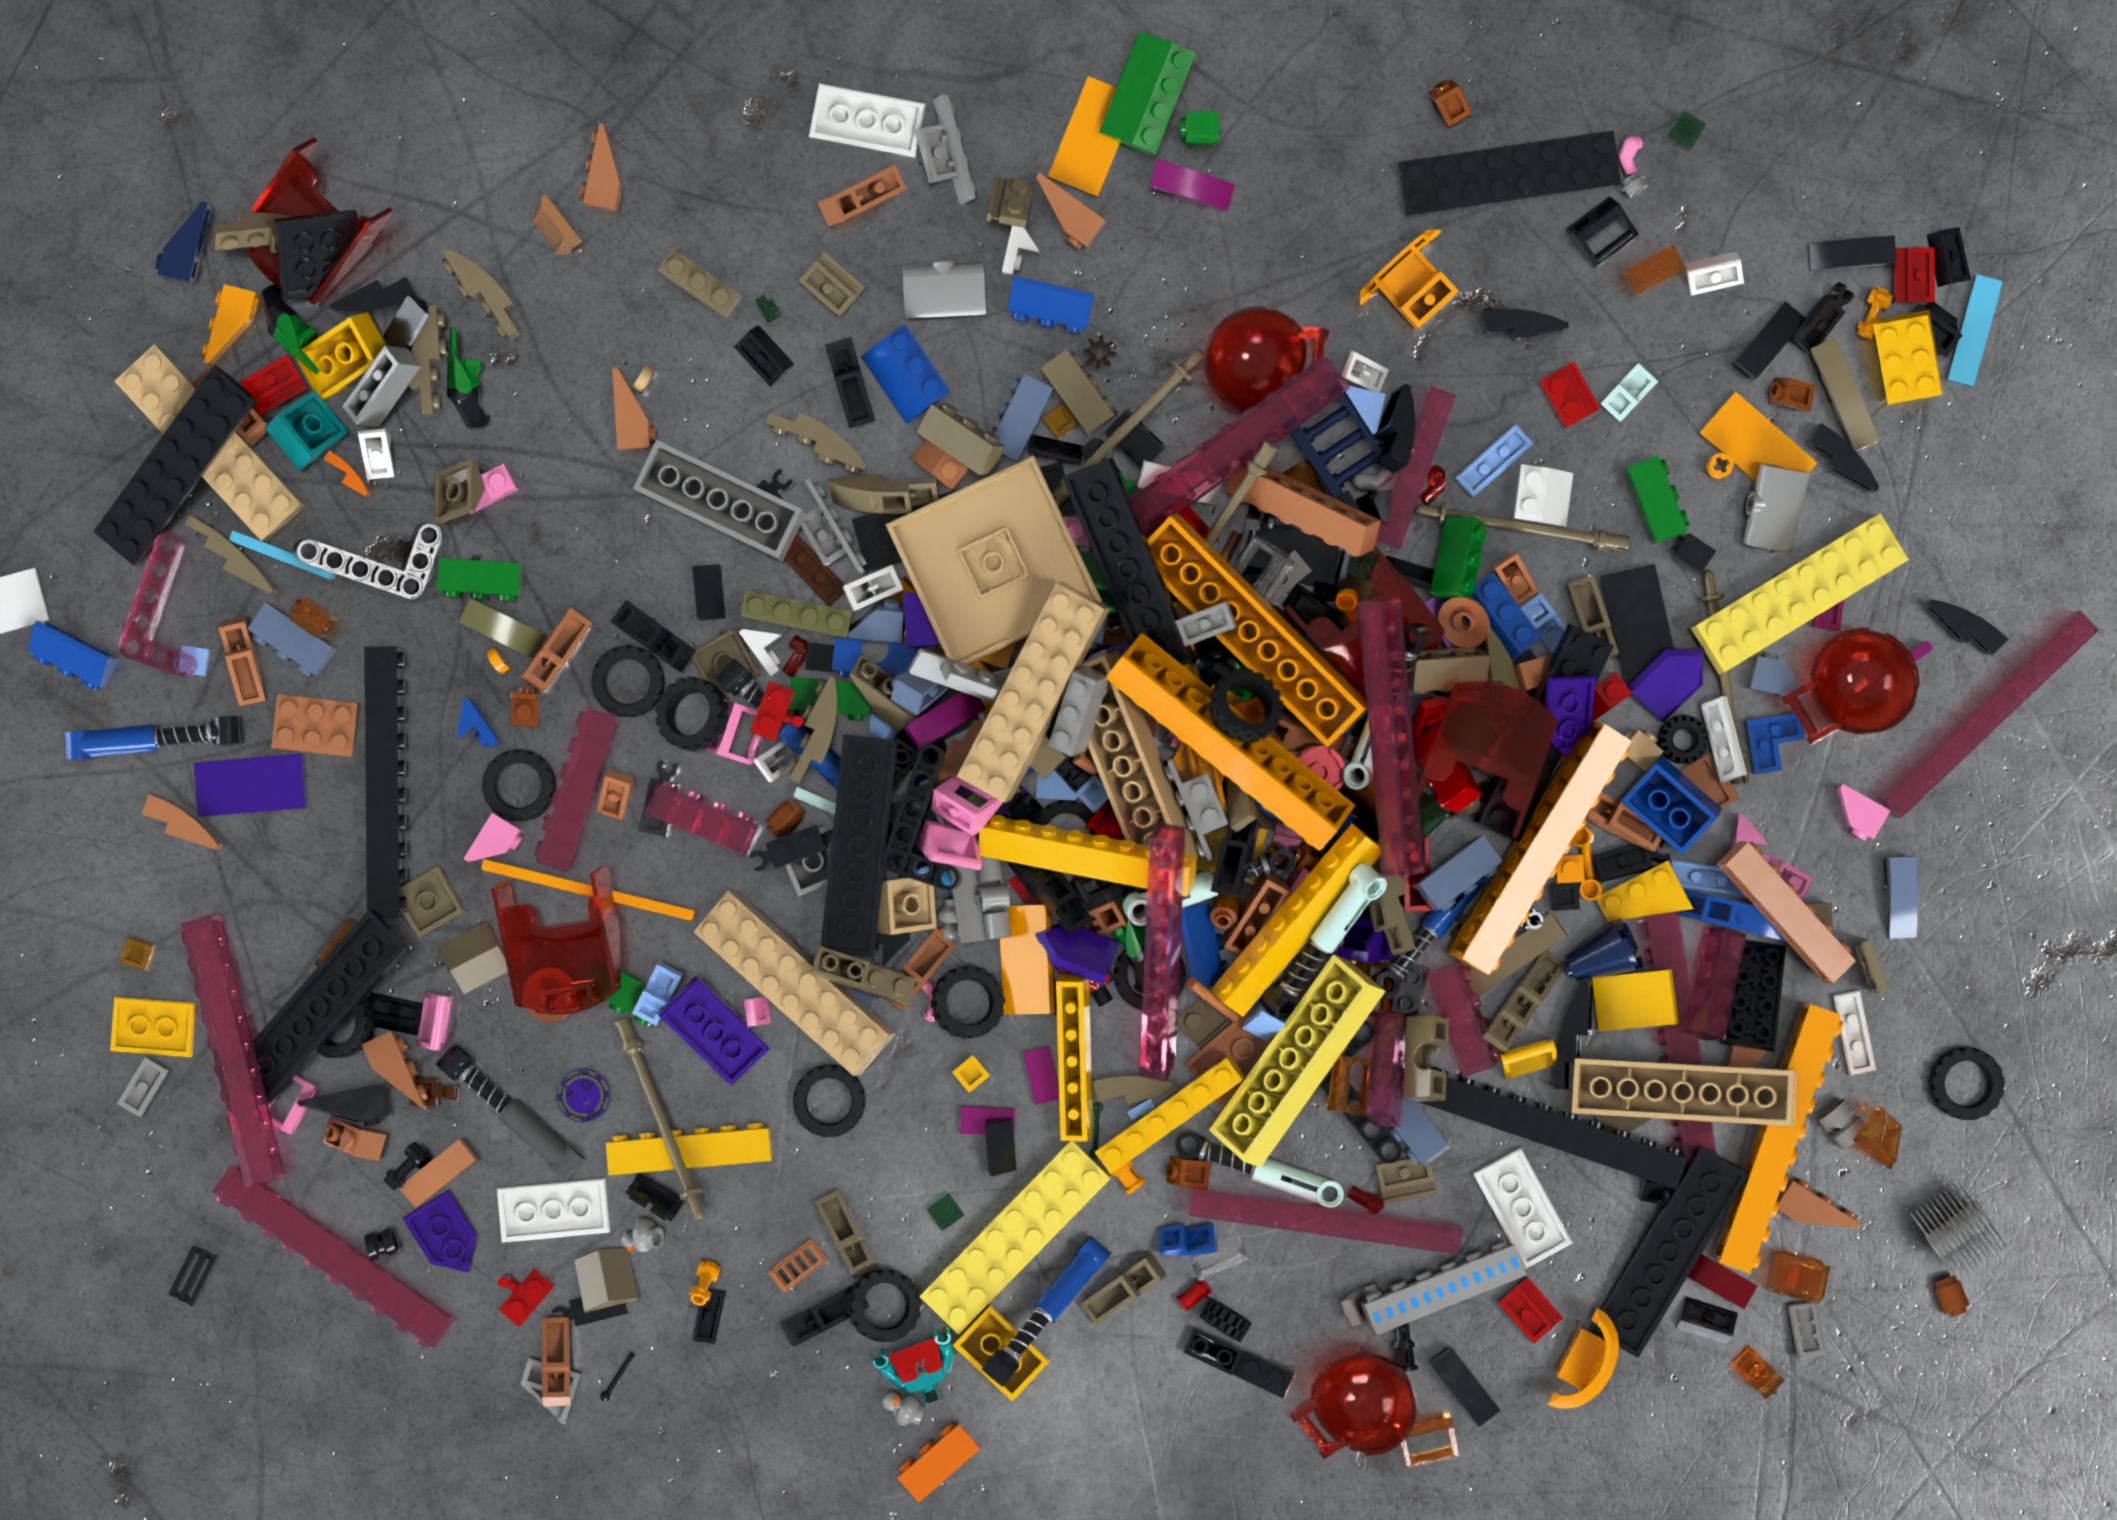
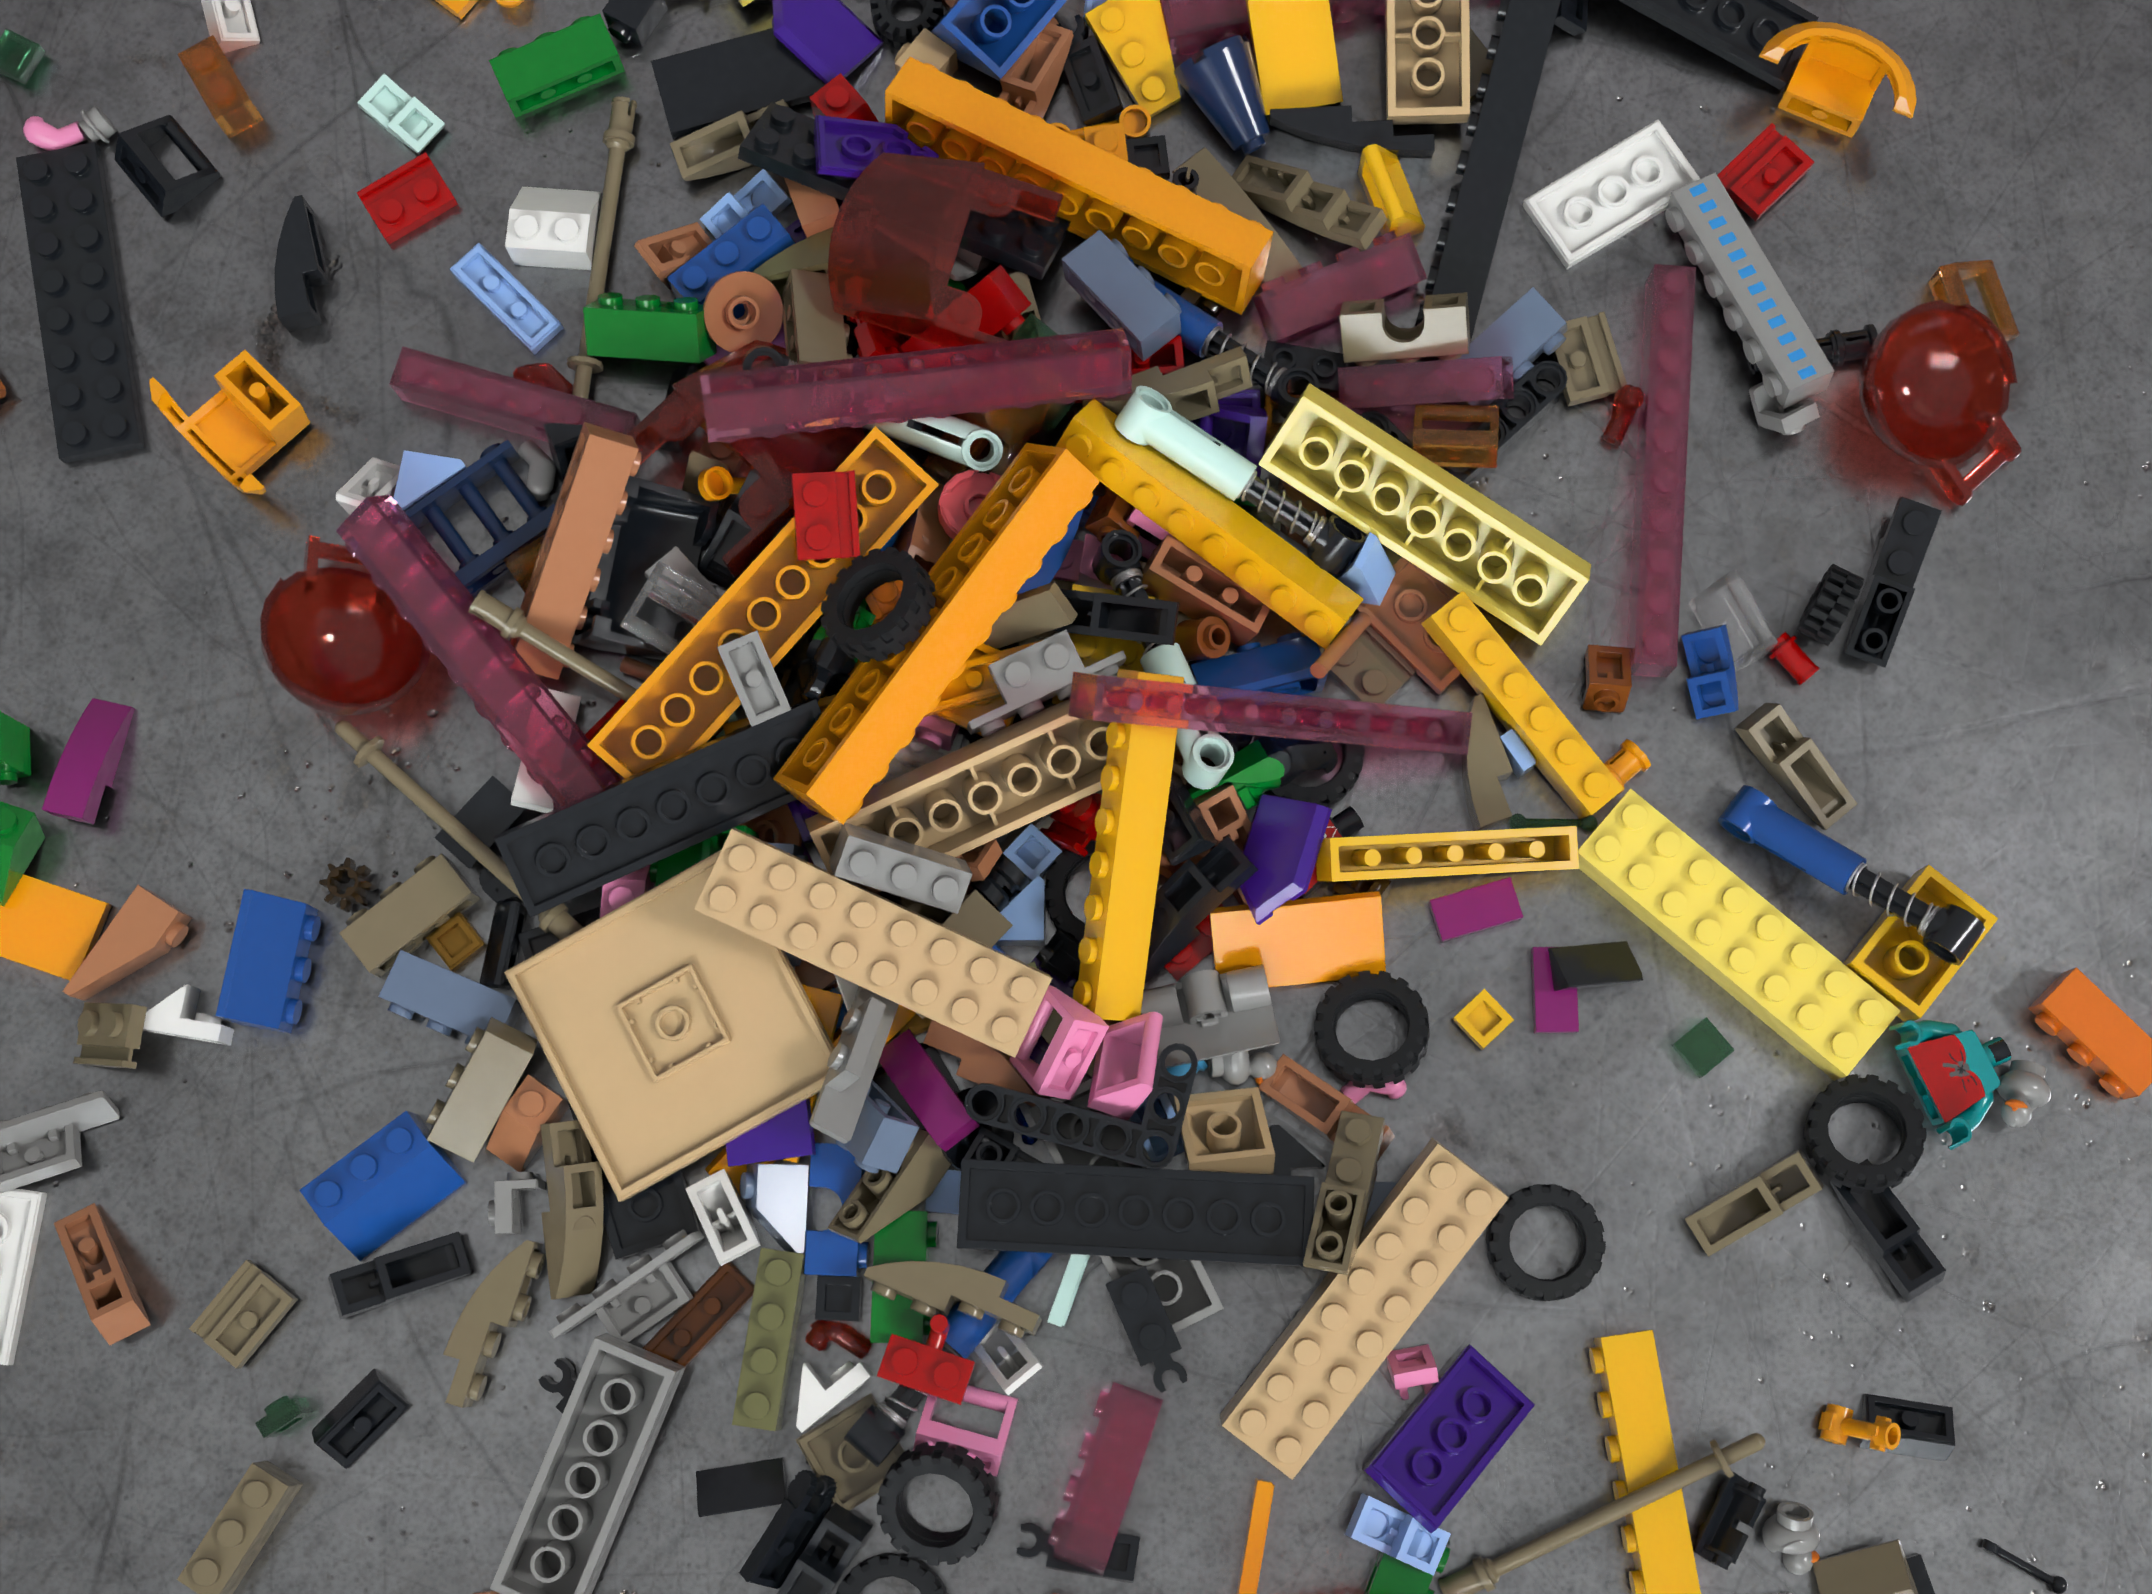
camera: 85 degrees left, 10 degrees down
dark orange brick [766,798,805,838] -> none
nougat slope [768,1238,828,1293] -> none
light grey panel [902,261,986,319] -> none
piece [1175,1130,1344,1208] -> none
tile [1346,552,1380,581] -> none
black slope [1376,383,1415,474] -> none
black slope [1430,1347,1501,1427] -> none
none -> light grey bracket [488,1172,545,1235]
none -> black hinge [739,1470,837,1589]
none -> red plate [791,470,860,561]

